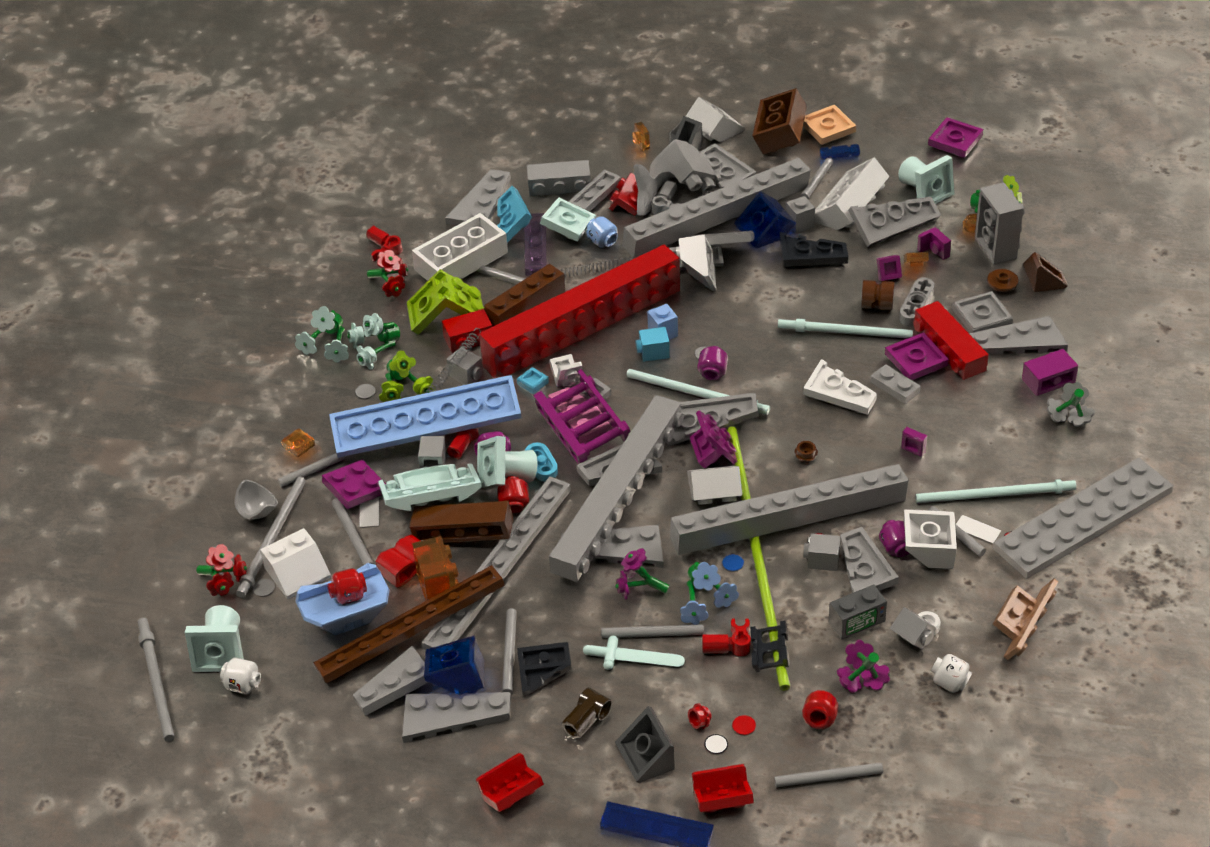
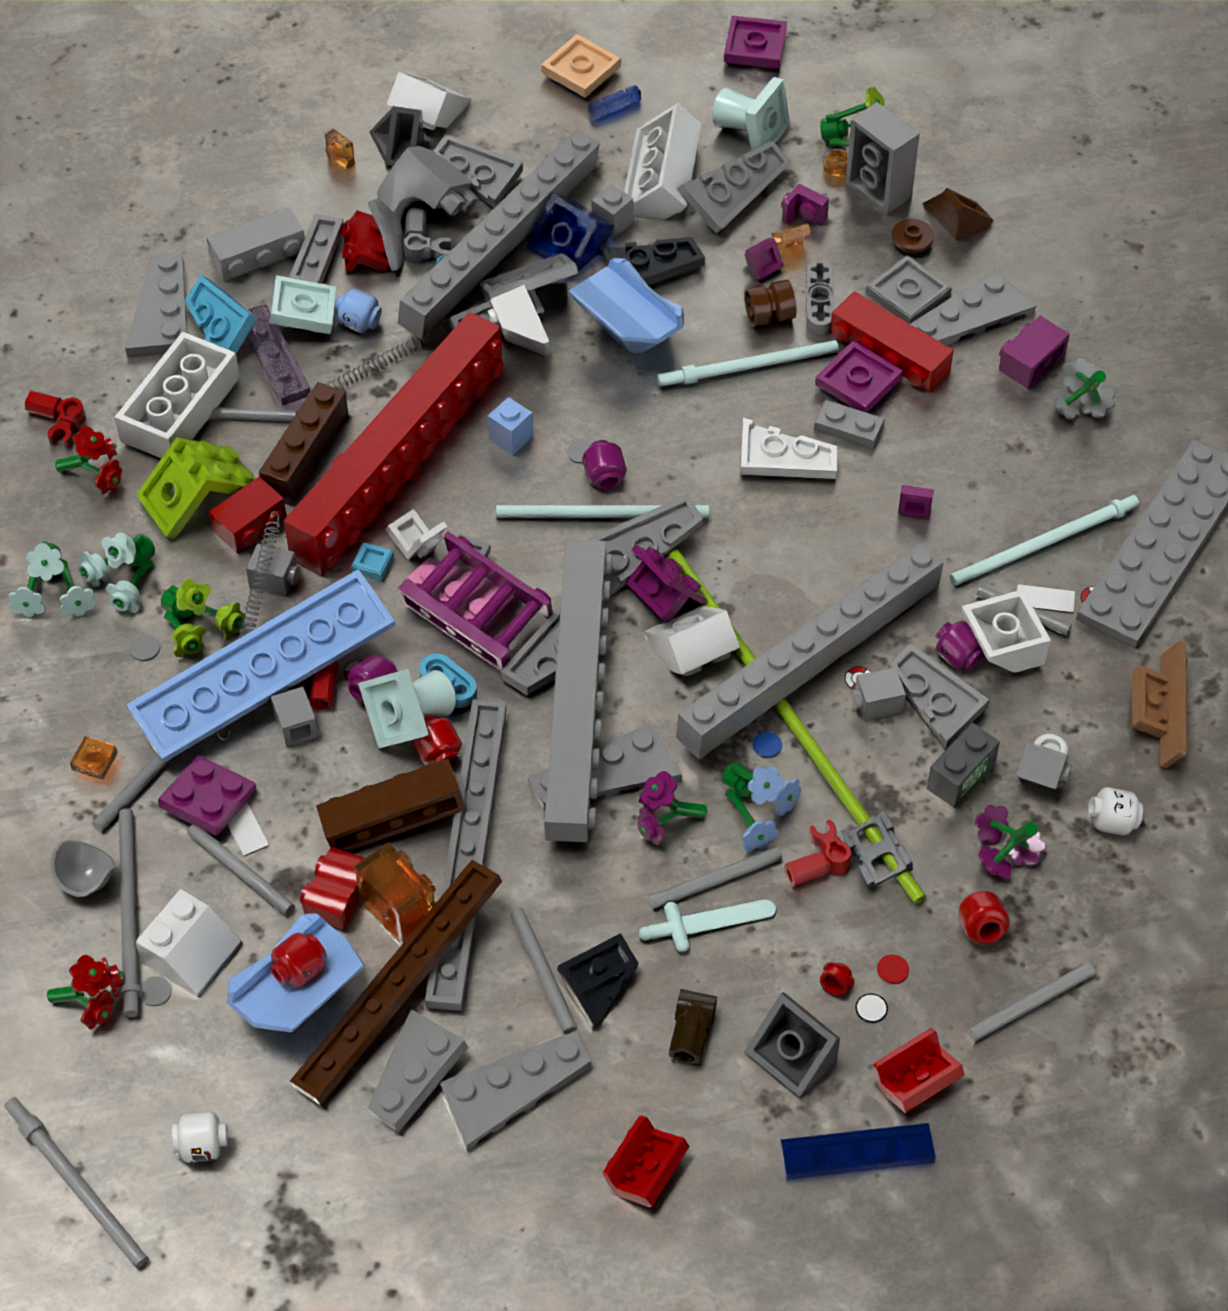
camera: 25 degrees left, 10 degrees up
light aqua plant [185,605,244,672] -> none
light aqua slope [378,464,482,511] -> none
clear blue slope [424,635,485,695] -> none
medium azure brick [635,327,670,362] -> none
reddish brown brick [752,88,807,154] -> none
reddish brown plate [794,441,818,462] -> none
light grey bar [801,158,833,199] -> none
none -> light blue helmet [568,258,684,354]

